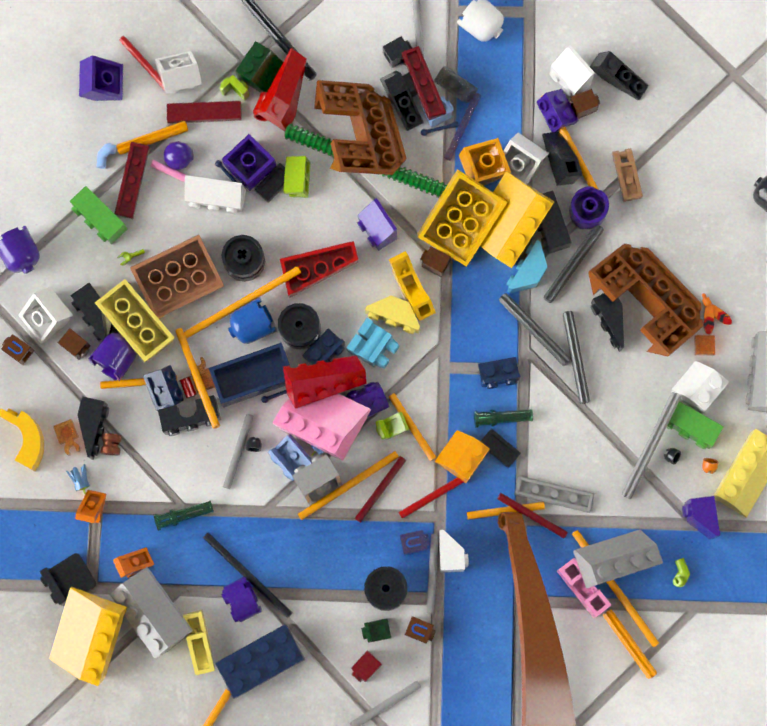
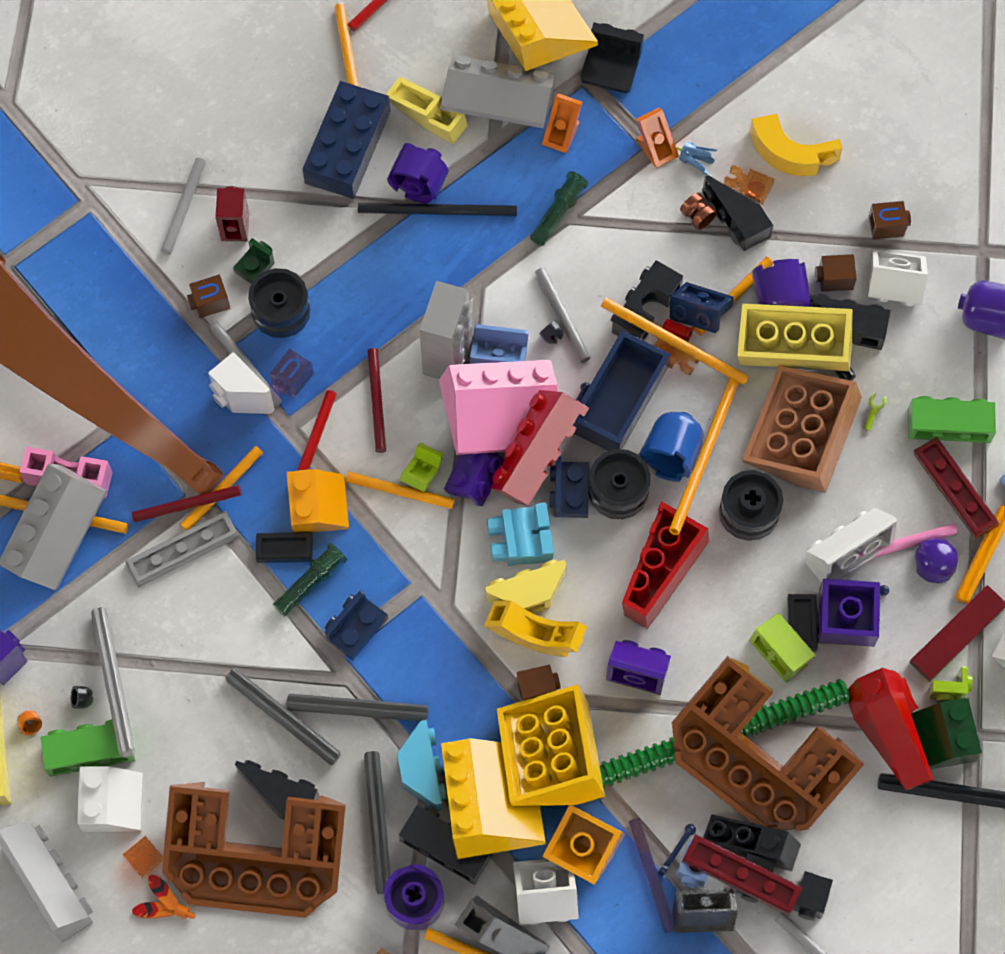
camera: 135 degrees right, 10 degrees down
light orange piece [298,451,399,520] -> none

